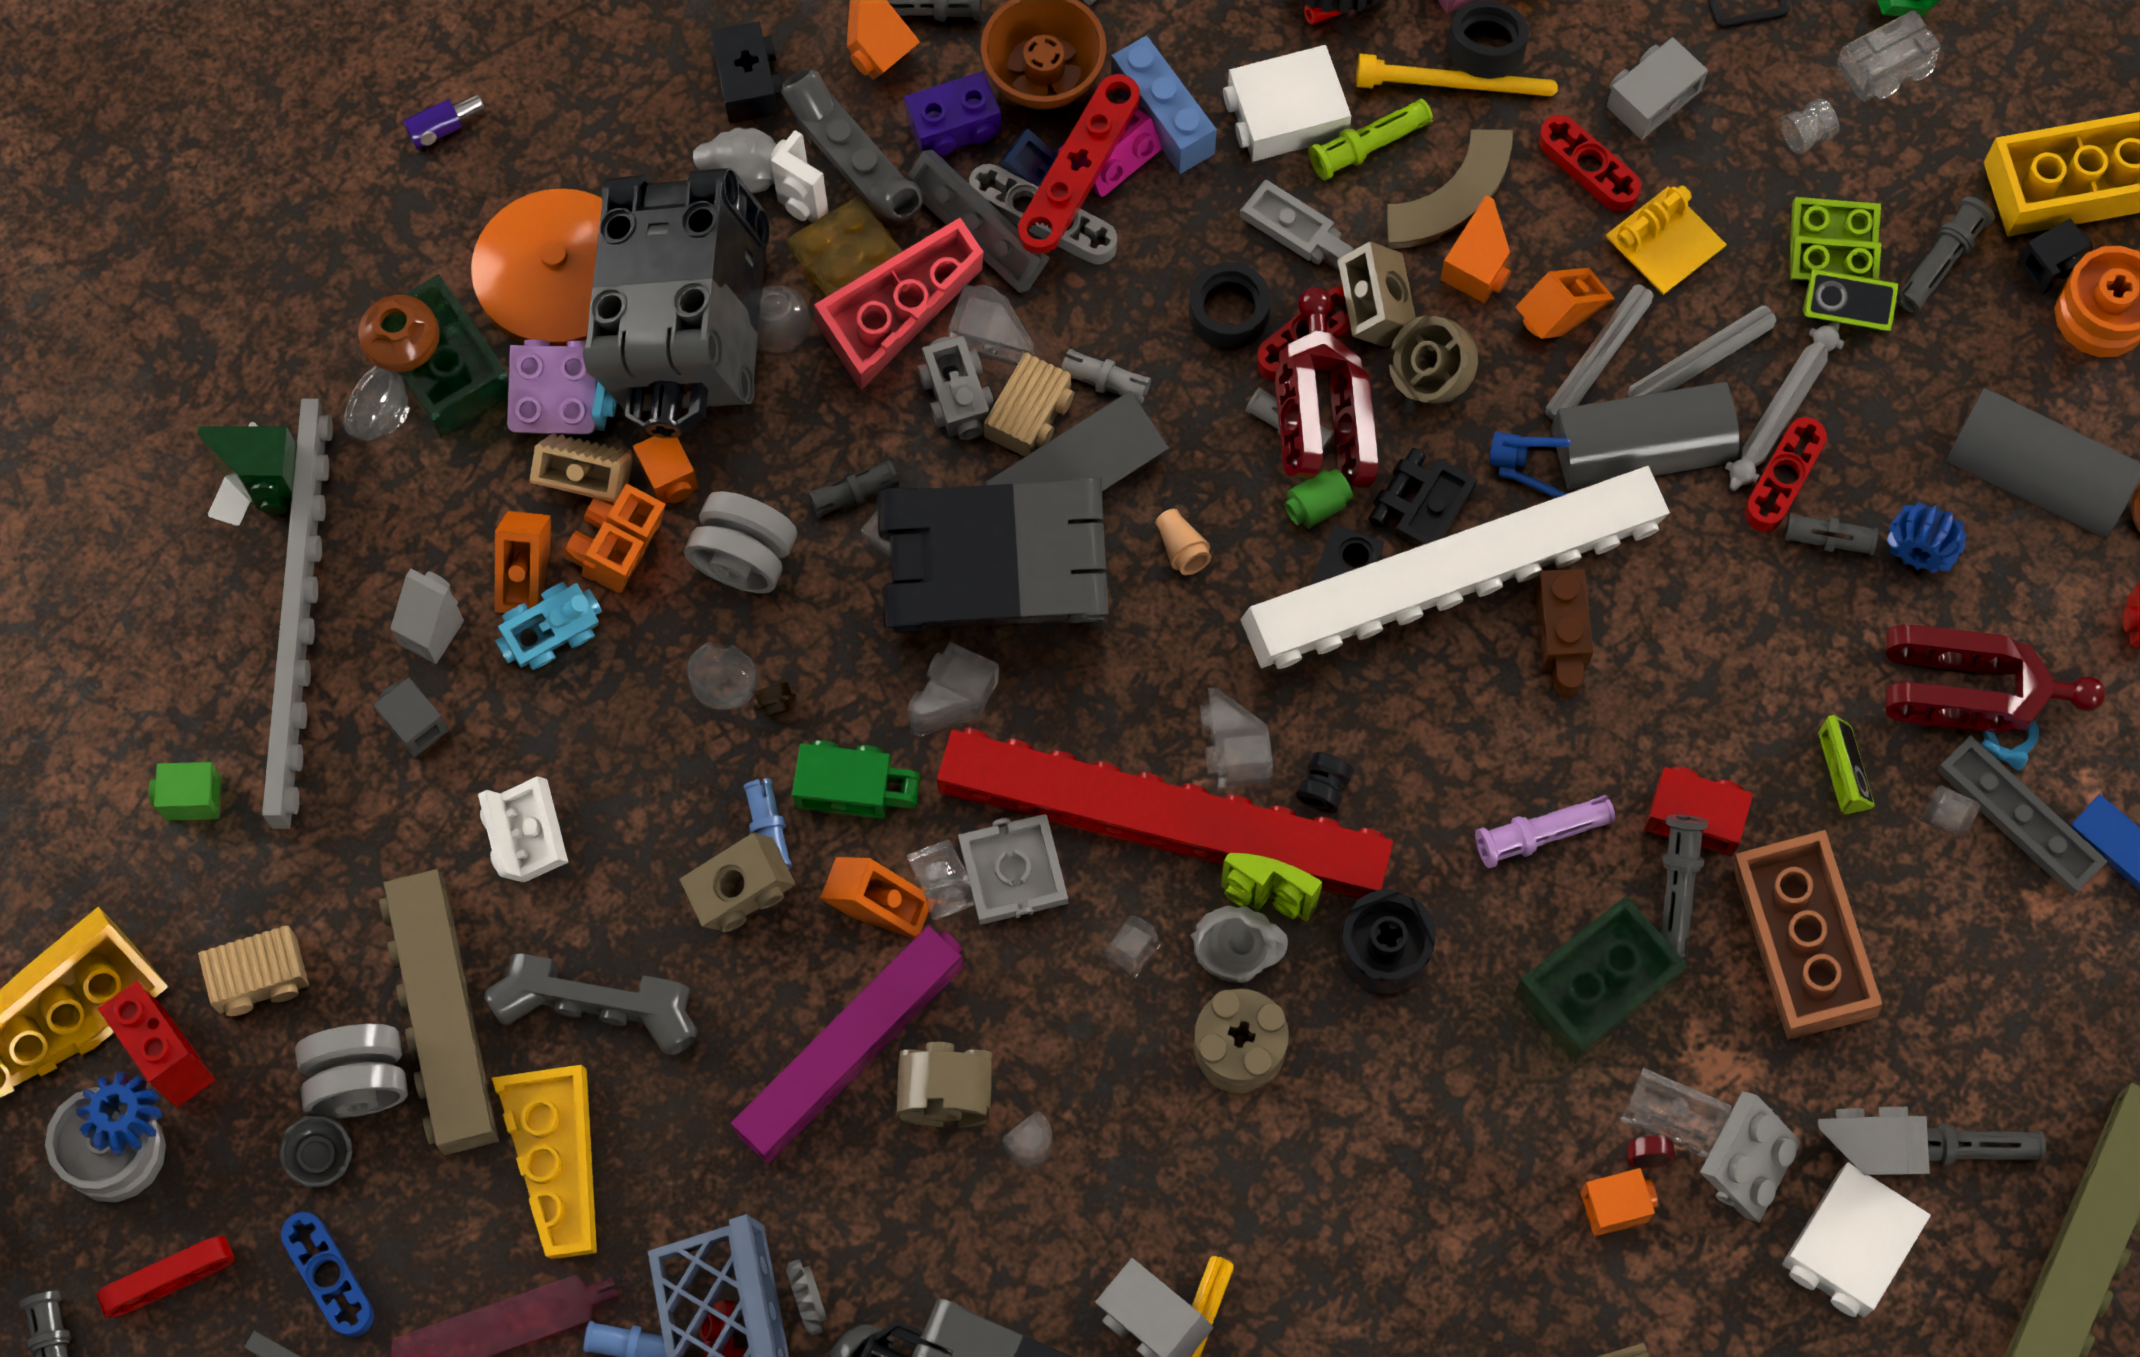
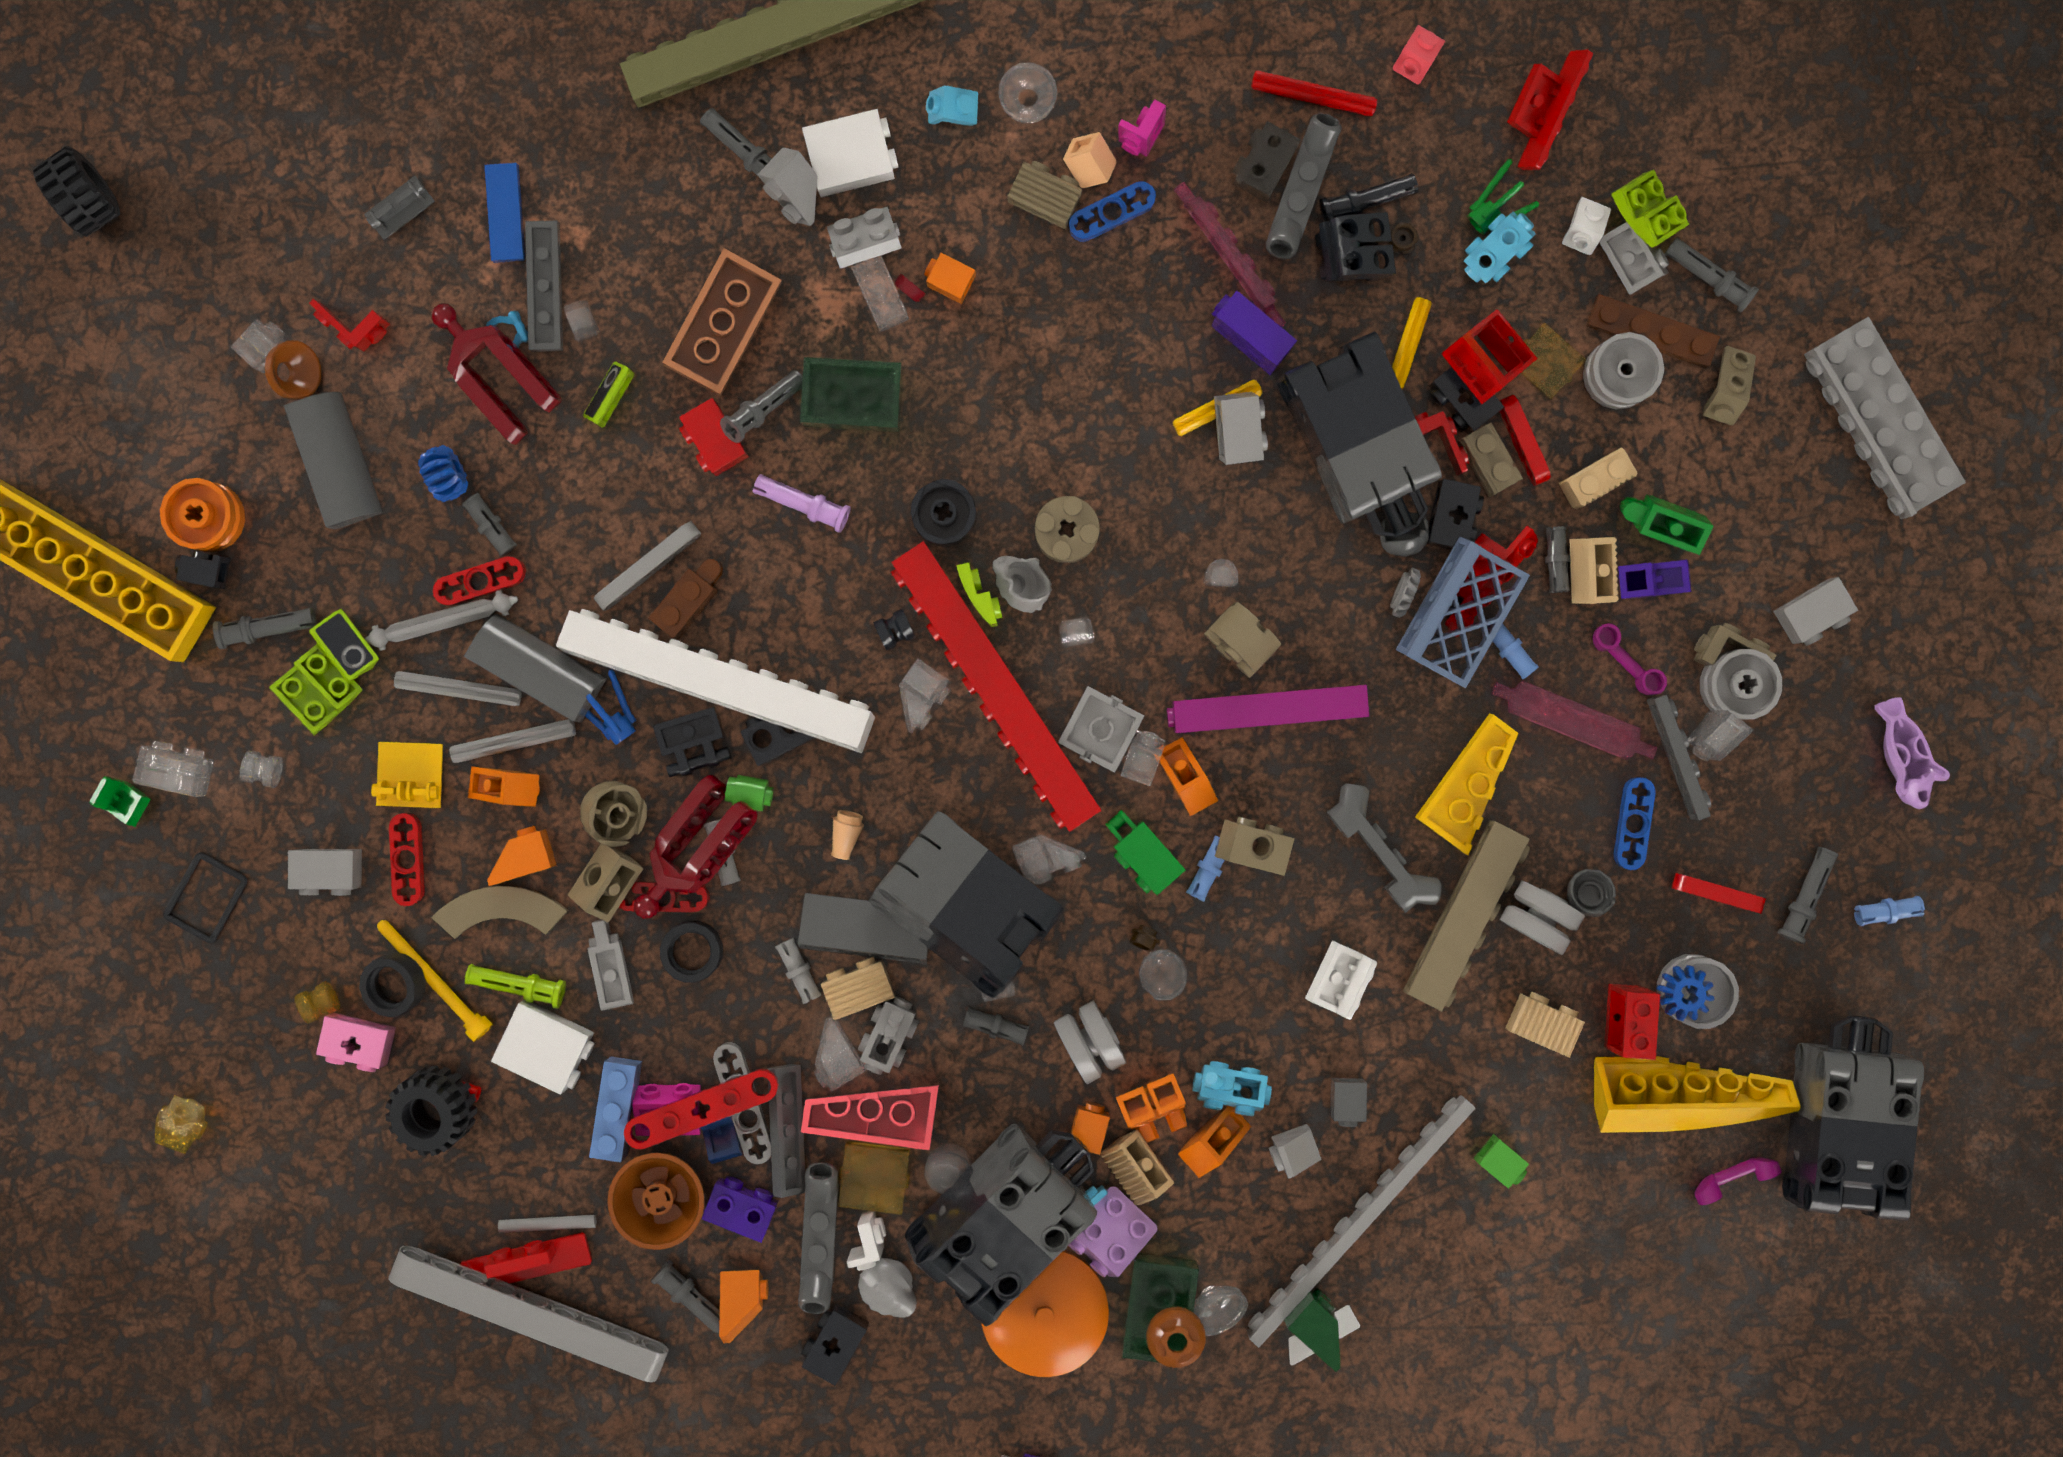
camera: 135 degrees left, 20 degrees up
none -> light grey beam [594,521,701,611]

